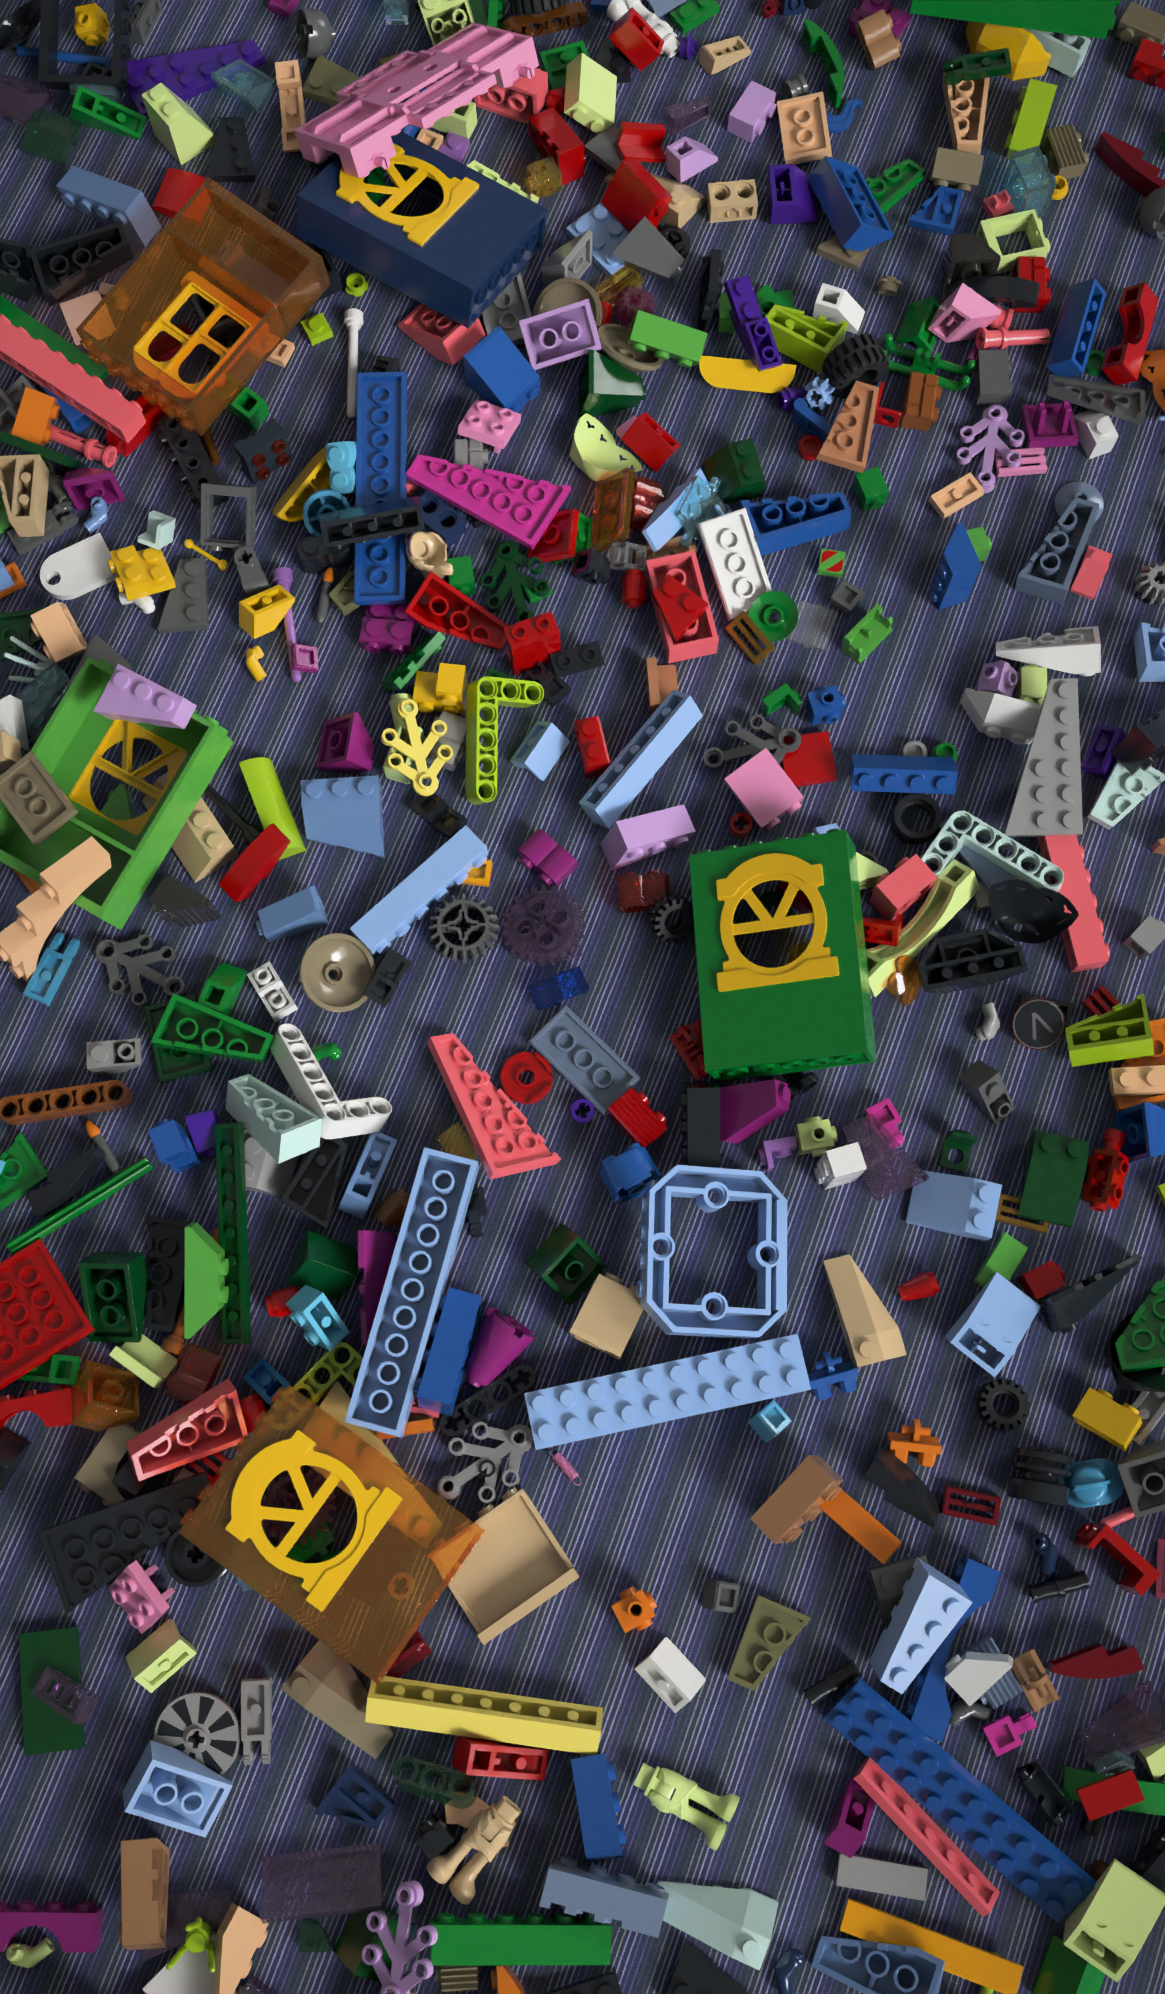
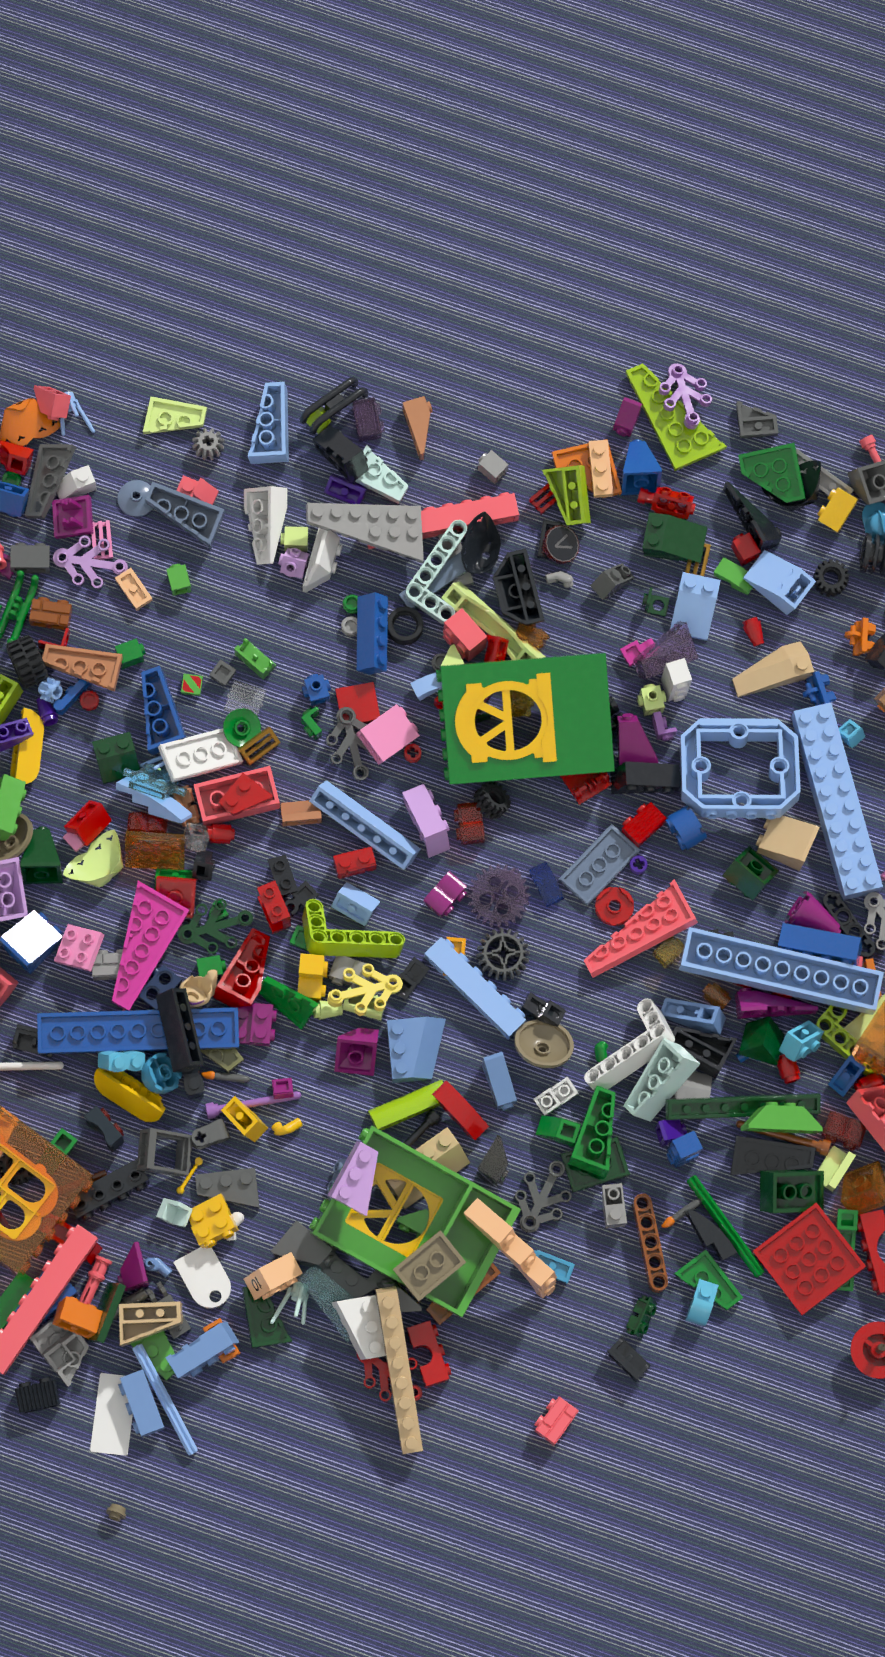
camera: 100 degrees left, 0 degrees up
blue slope [929,522,982,610] -> none

